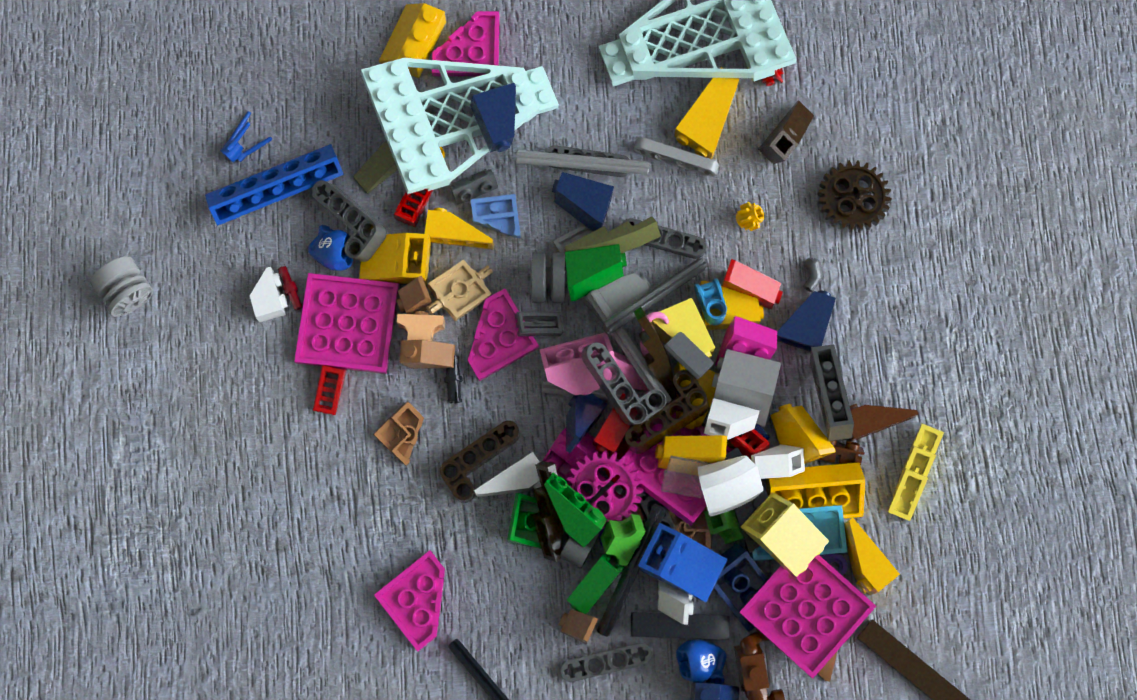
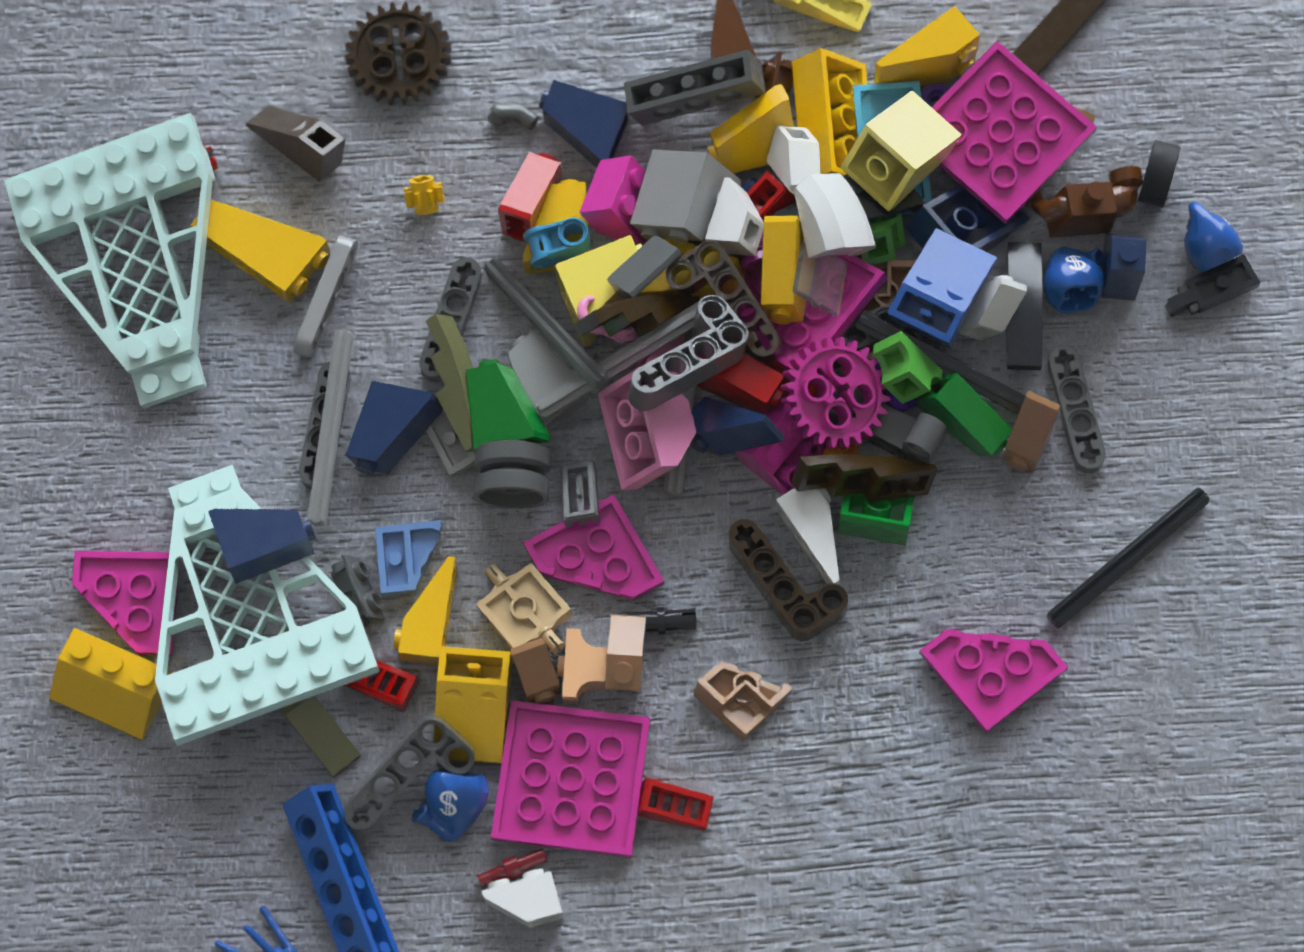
camera: 85 degrees left, 5 degrees down
green slope [544,472,608,547] -> none

